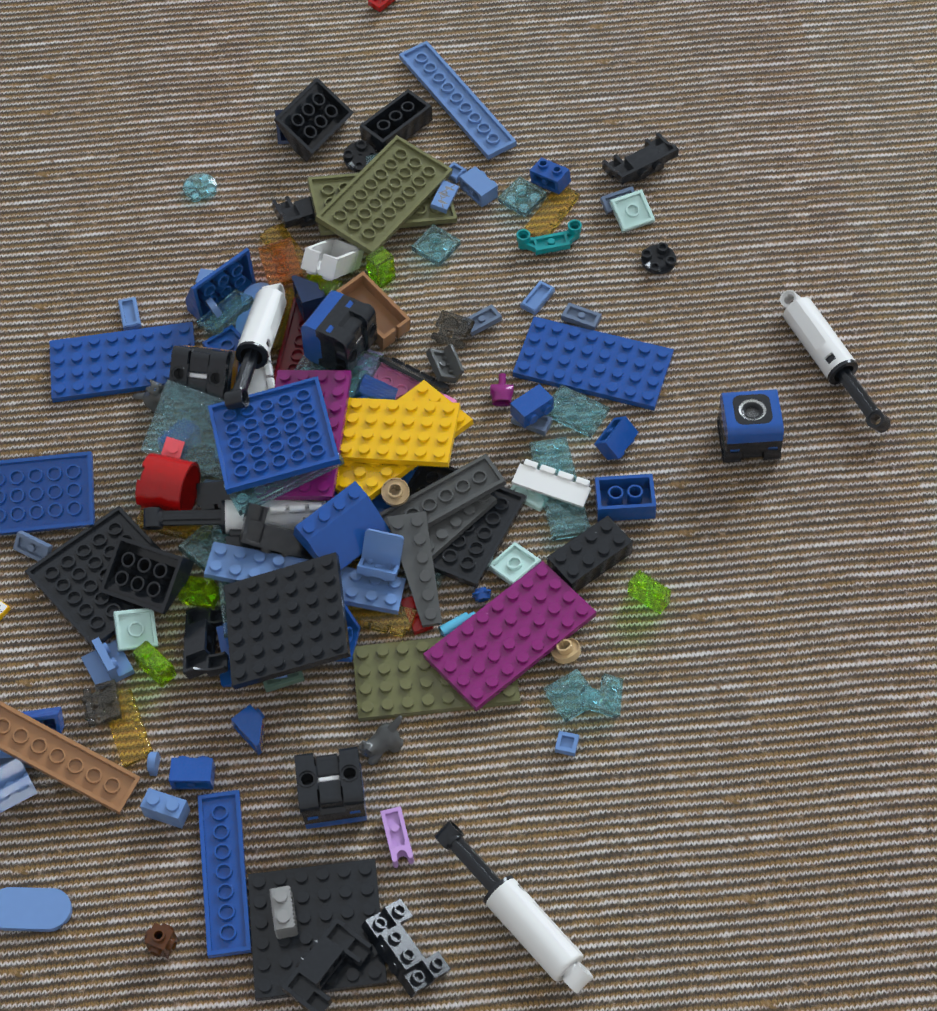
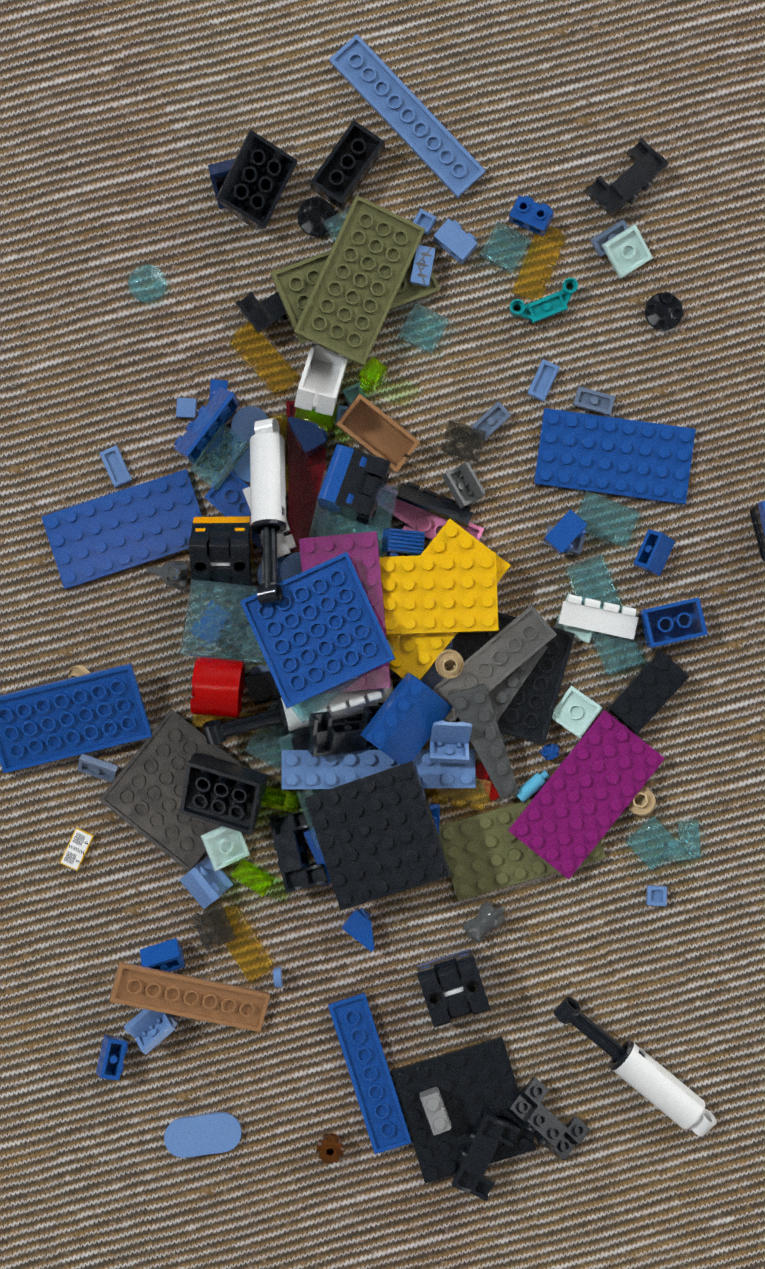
camera: 10 degrees left, 30 degrees up
medium blue brick [140,788,191,829] -> none
coral plate [161,436,185,459] -> none
blue brick [169,756,216,790] -> none
medium blue tile [205,298,222,318] -> none
clear orange tile [257,237,304,286] -> none
lavender plate [380,806,414,868] -> none
magenta piece [490,373,514,406] -> none
clear neon green brick [628,570,671,614] -> none

